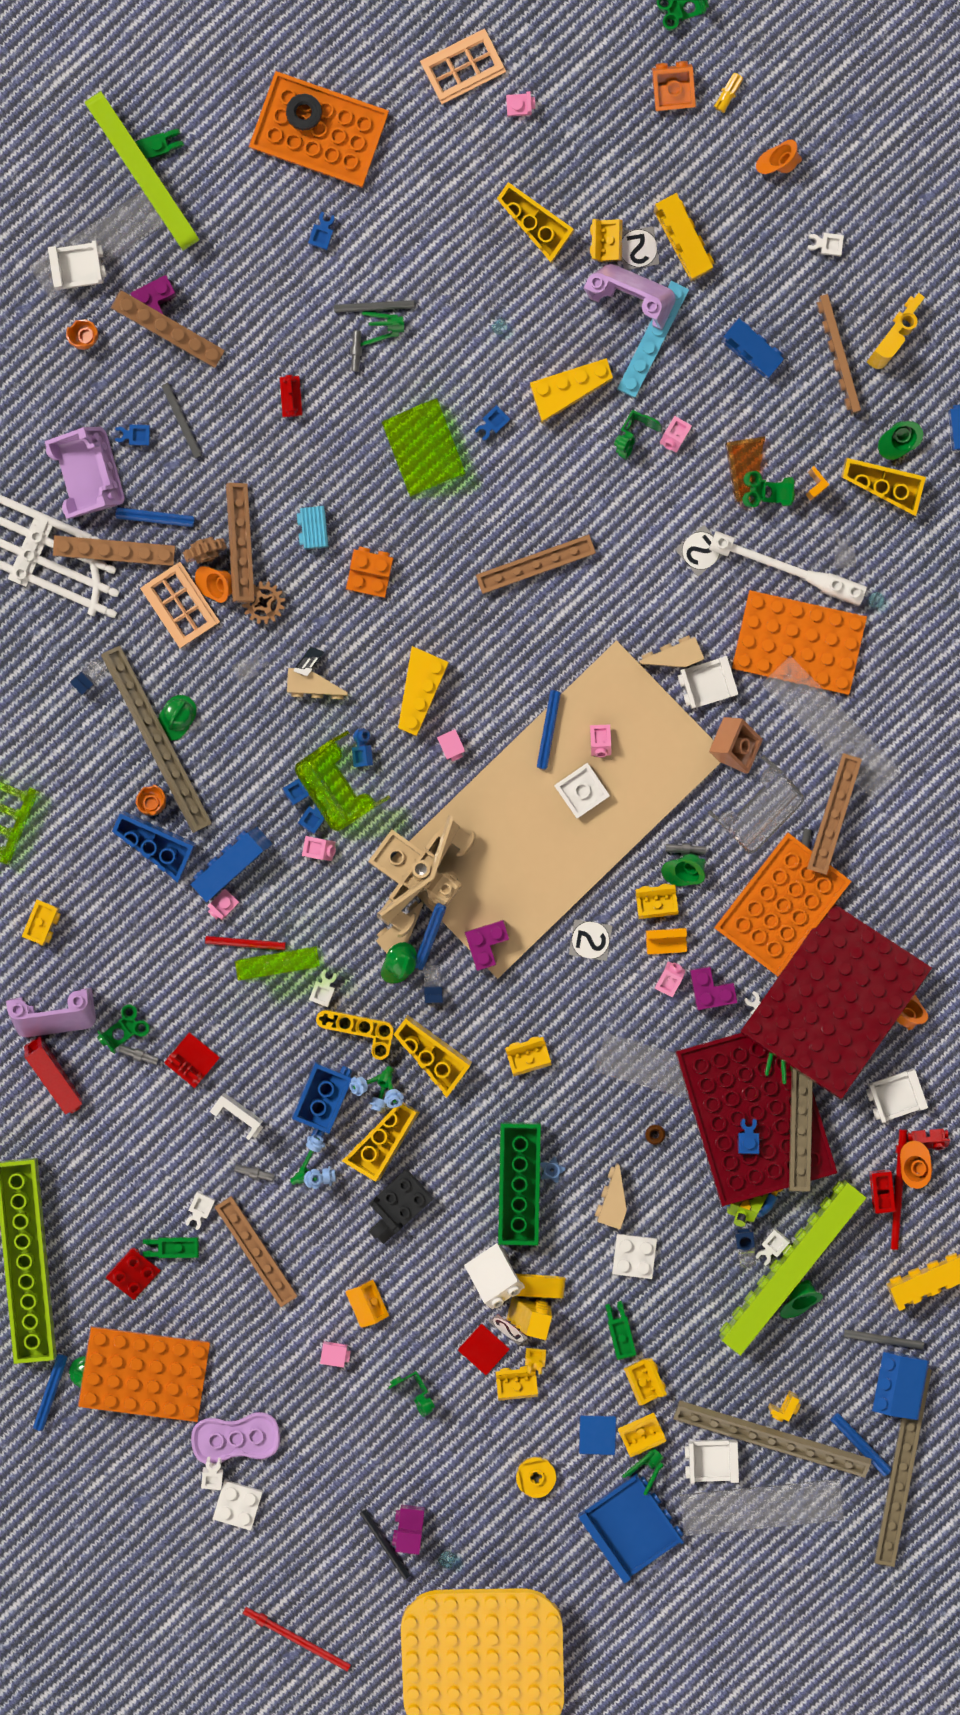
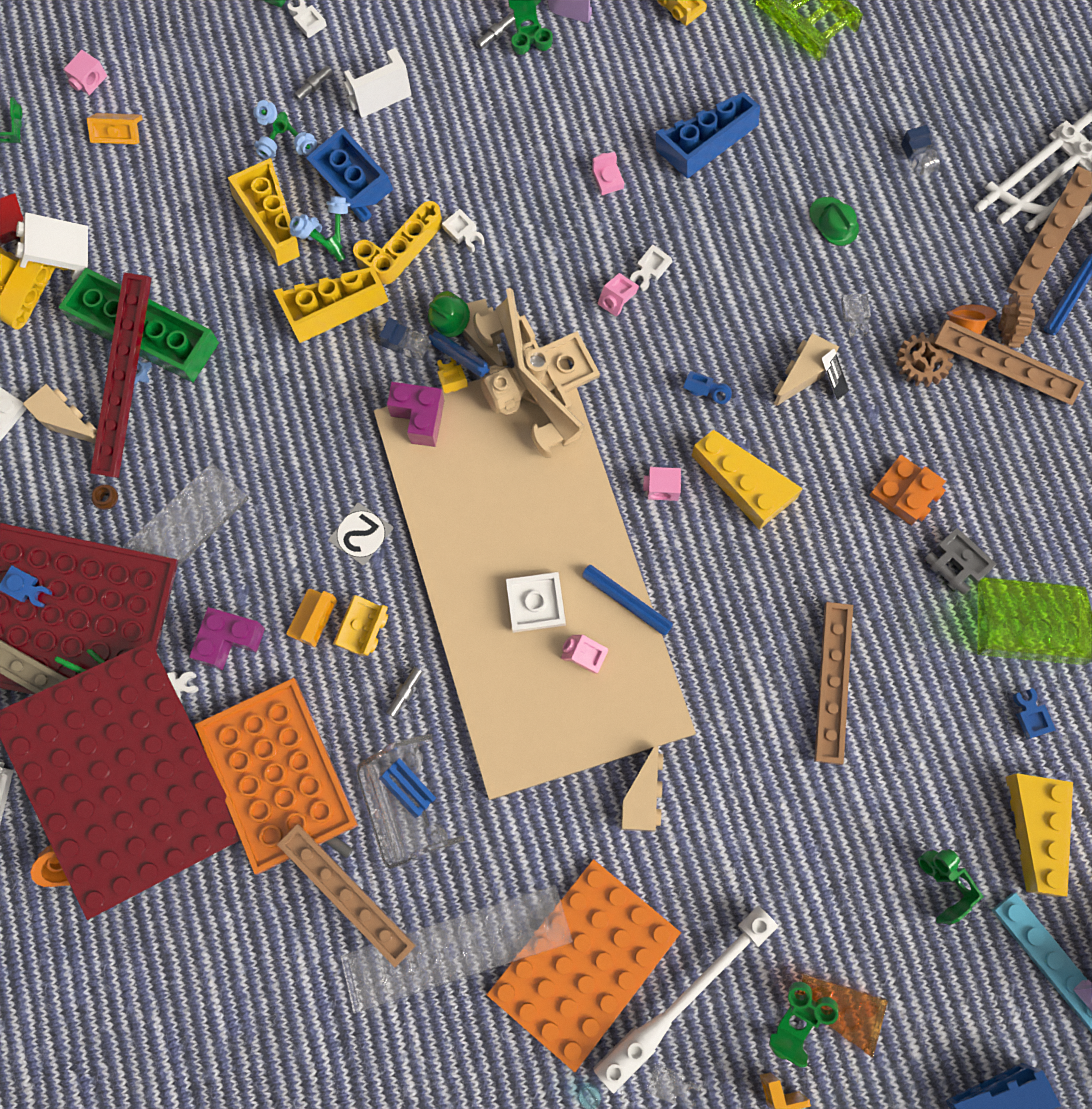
camera: 120 degrees right, 15 degrees down
dark tan plate [101,646,212,833] -> none
orange hair [136,785,166,816] -> none
light nougat piece [140,562,220,648] -> none
red hinge [164,1032,220,1088] -> none
blue wedge [190,826,273,902] -> none
red bar [205,936,286,950] -> none
medium nougat plate [215,1195,298,1307] -> none
clear neon green fence [234,946,320,981] -> none
blue plate [282,774,320,806] -> none
clear neon green windscreen [295,730,391,831] -> none
medium azure brick [297,506,329,550] -> none
blue plate [297,797,330,835] -> none
black plate [369,1169,434,1244] -> none
yellow bracket [505,1037,552,1077] -> none
bright pink bracket [655,961,685,997] -> none
bright pink bracket [660,416,692,452] -> none
green piece [661,854,706,886] -> none
sticker [675,525,723,576] -> none
white panel [677,656,738,709] -> none
nougat slope [709,717,763,774] -> none
none -> dark red plate [90,272,152,478]
none -> blue tile [379,758,436,818]
none -> yellow plate [437,357,468,394]
none -> white plate [630,245,673,291]
none -> flat silver plate [925,528,996,596]

